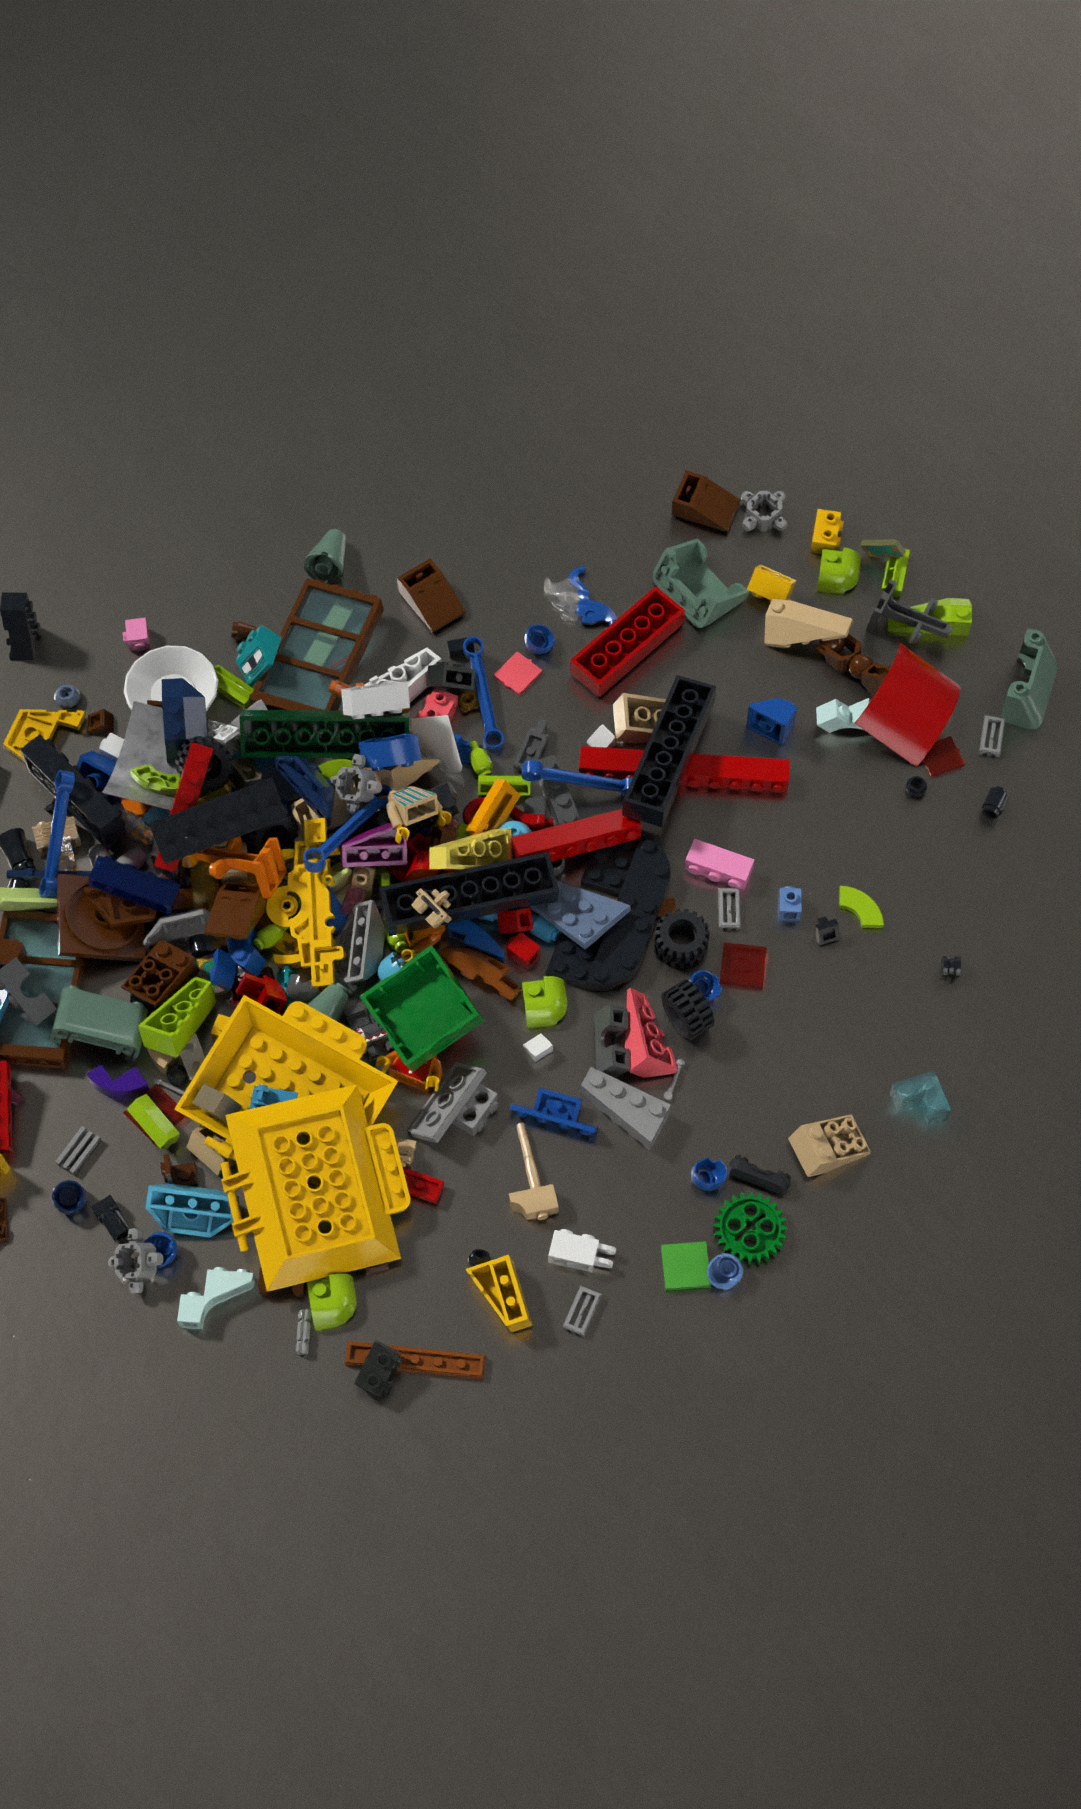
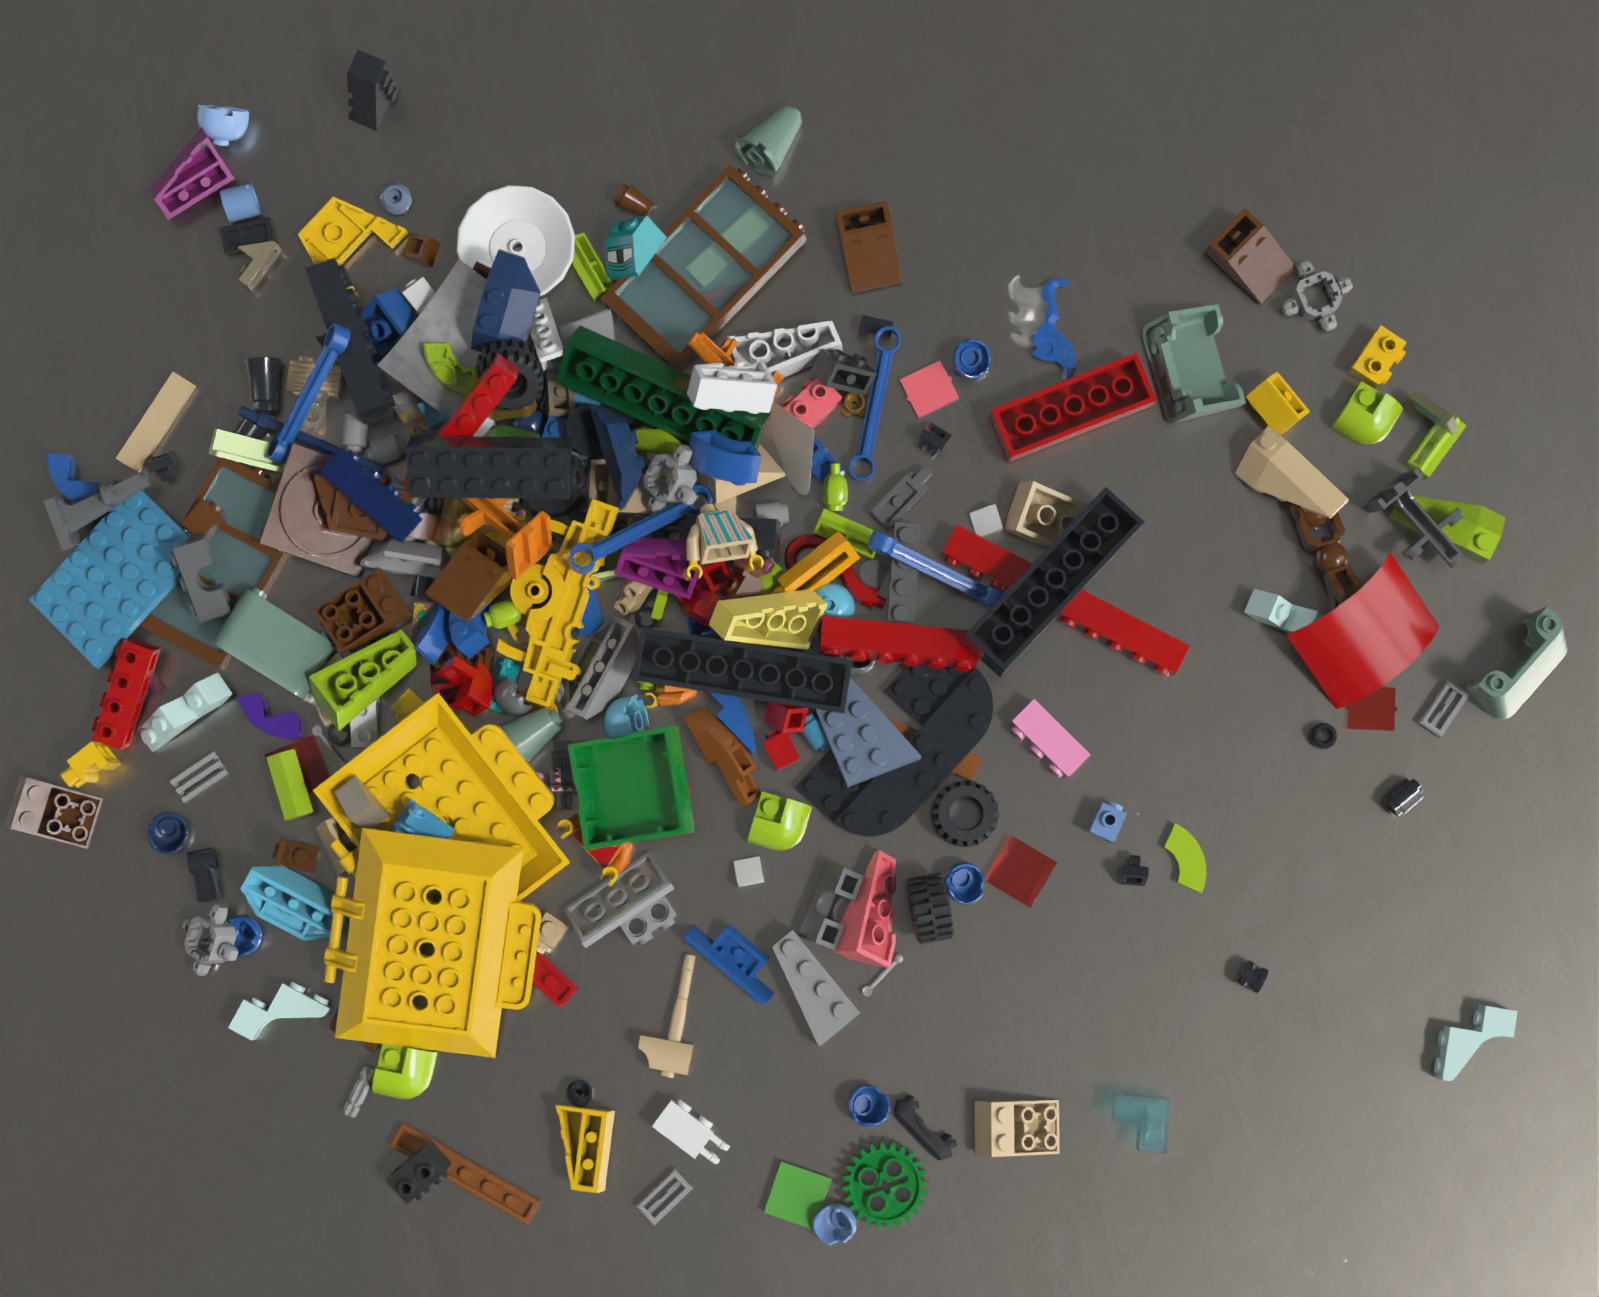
camera: 20 degrees right, 20 degrees up
bright pink brick [123,618,150,652] -> none
clear pink arm [339,886,363,916] -> none
tan hips [412,888,452,928] -> none
light grey tile [718,888,741,930] -> none
blue slope [746,698,797,746] -> none
none -> light aqua arch [138,673,232,752]
none -> black tile [919,422,952,456]

